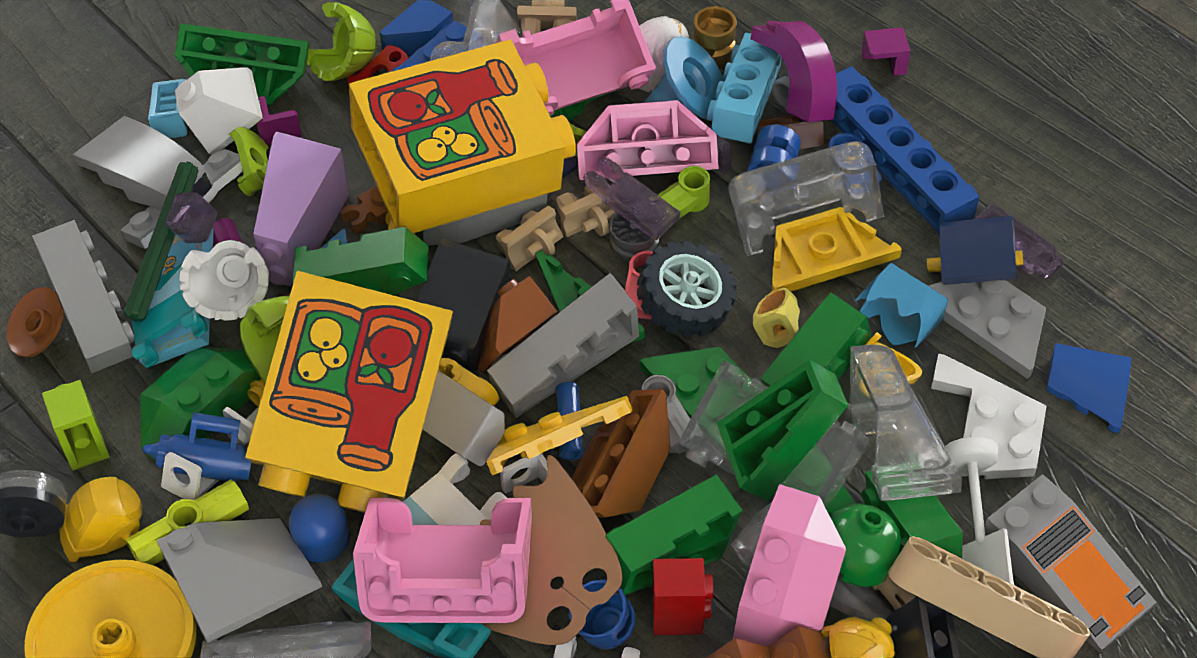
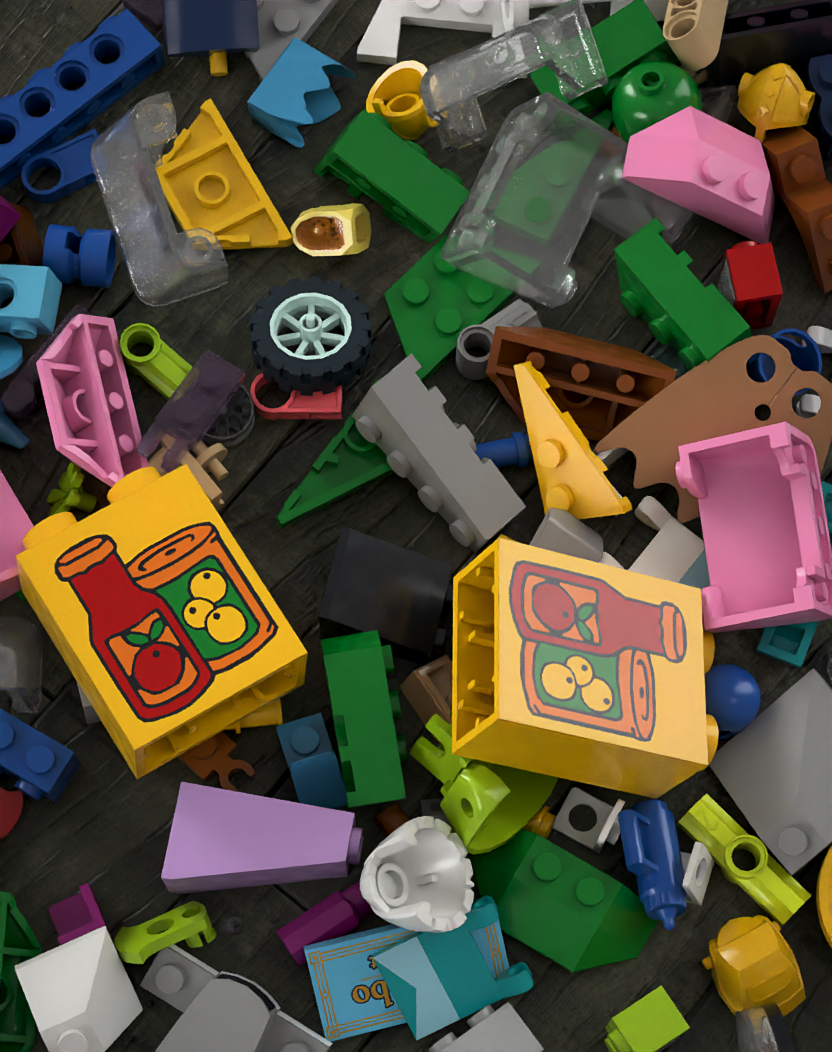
camera: 100 degrees left, 20 degrees up
dark green axle [124,161,199,322] -> none
clear purple slope [165,192,218,244] -> none
dark orange slope [478,276,557,373] -> none
tan hips [496,206,563,271] -> none
green wedge [717,360,848,500] -> none

